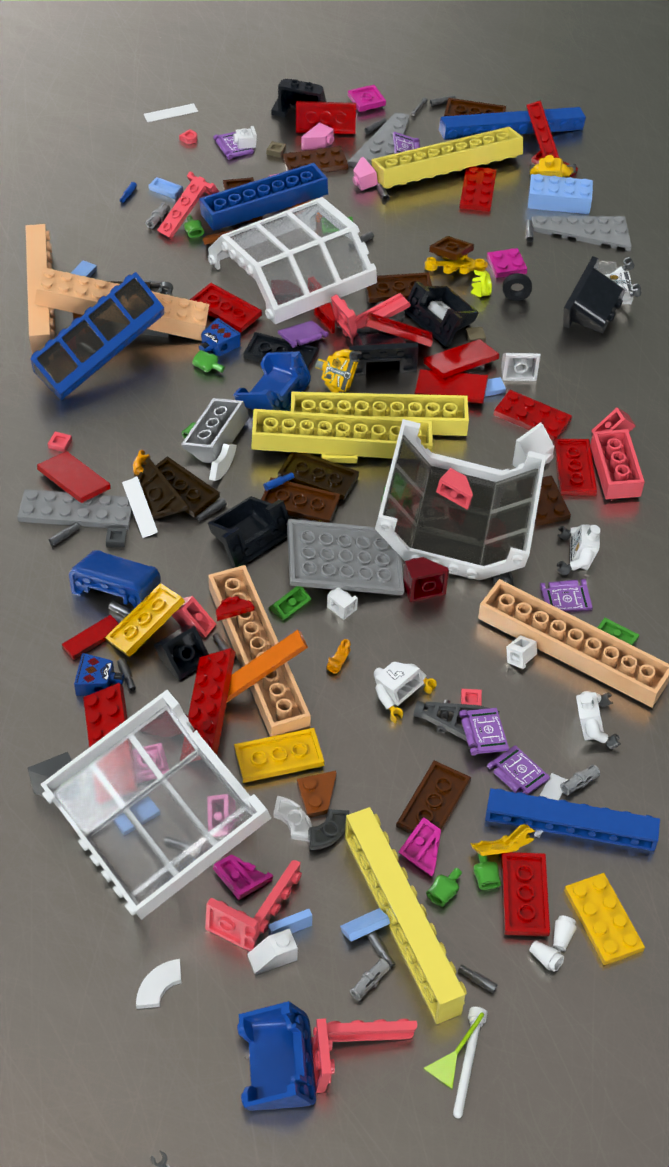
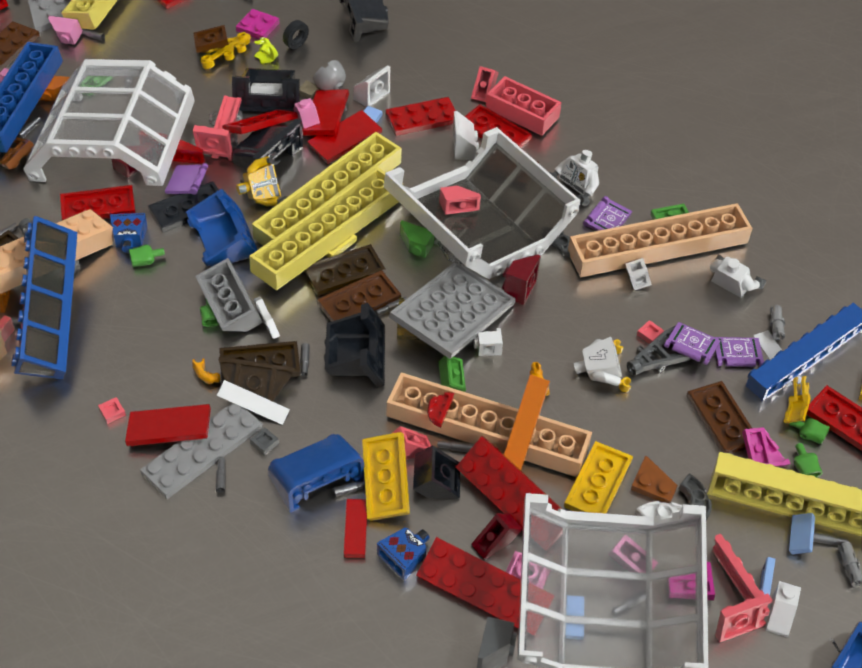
camera: 50 degrees left, 0 degrees up
flat silver pin [117,658,136,691] -> none
blue piece [263,472,294,491] -> none
reddish brown plate [366,272,432,303] -> none
none -> bright pink slope [294,98,320,129]
none -> light grey cylinder [313,60,346,90]

